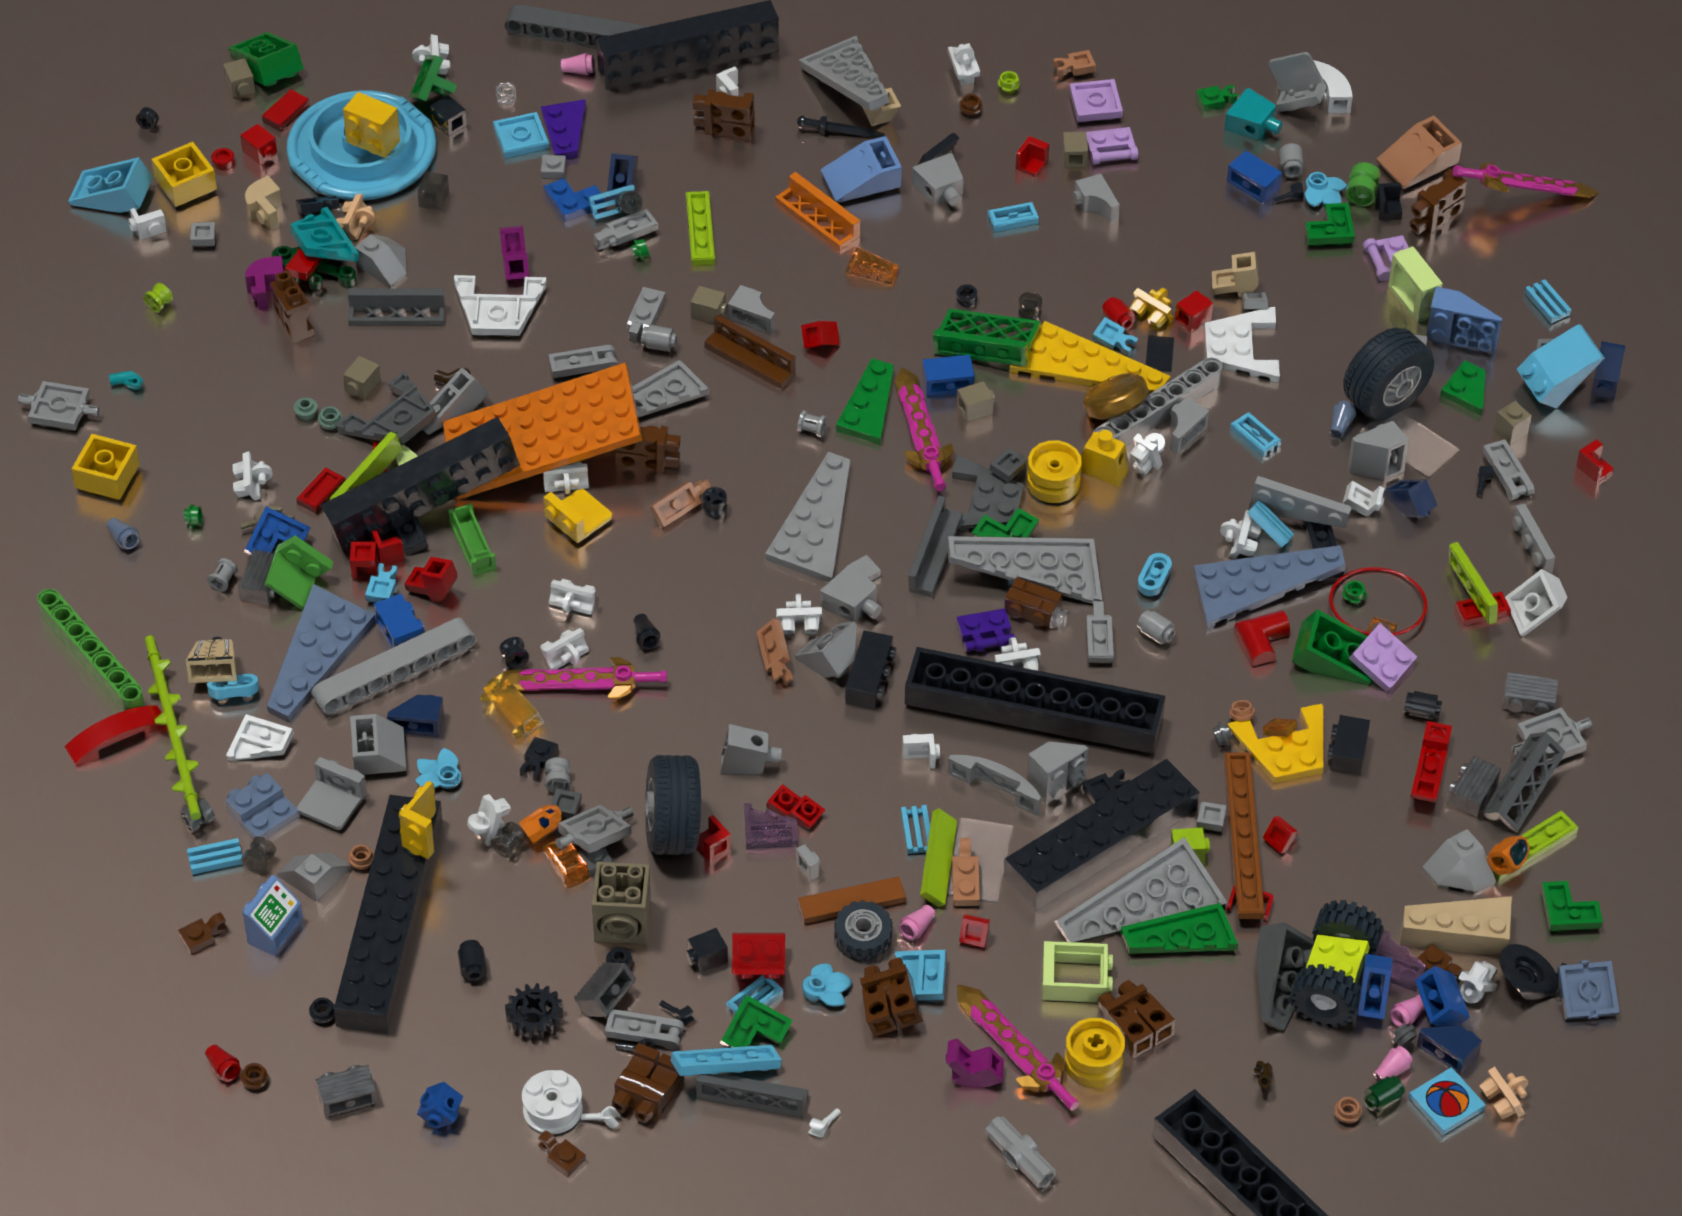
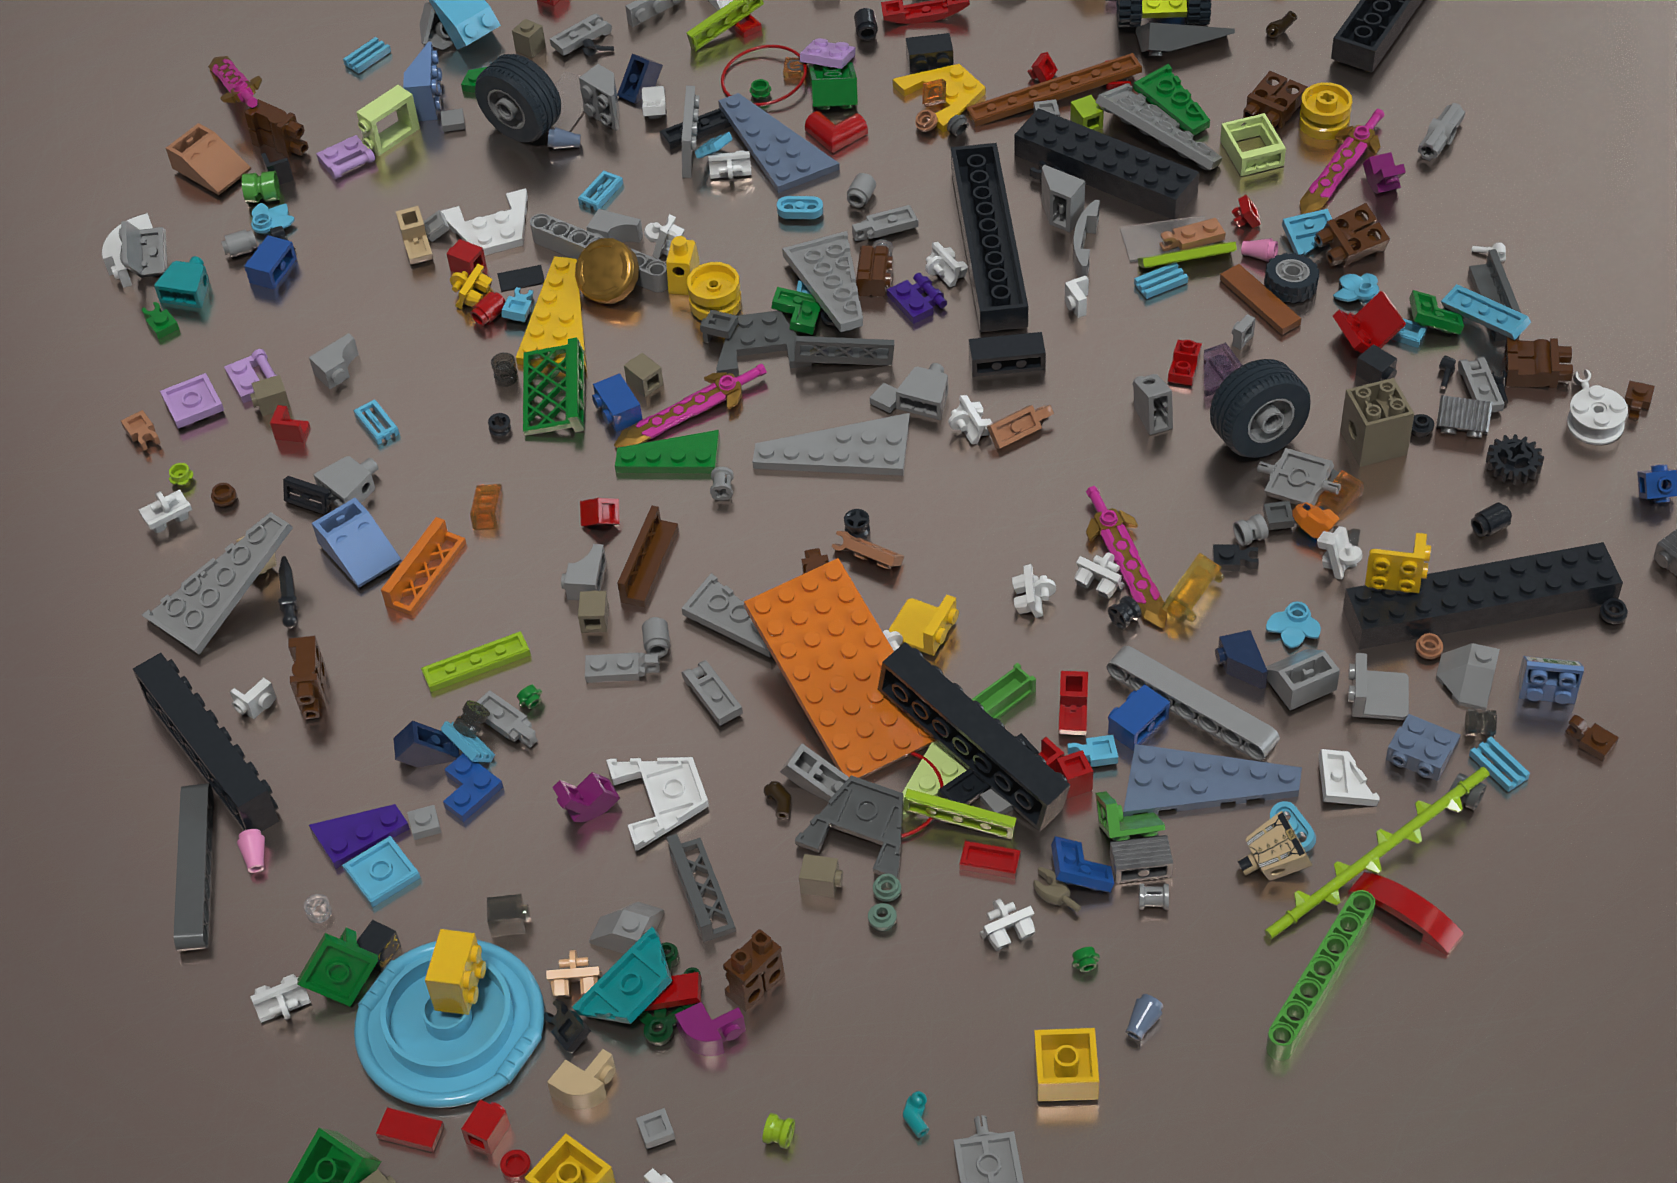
camera: 105 degrees left, 0 degrees up
black cone [633,614,660,650] -> none
light grey slope [794,621,857,678] -> none
green plate [1305,203,1355,245] -> none

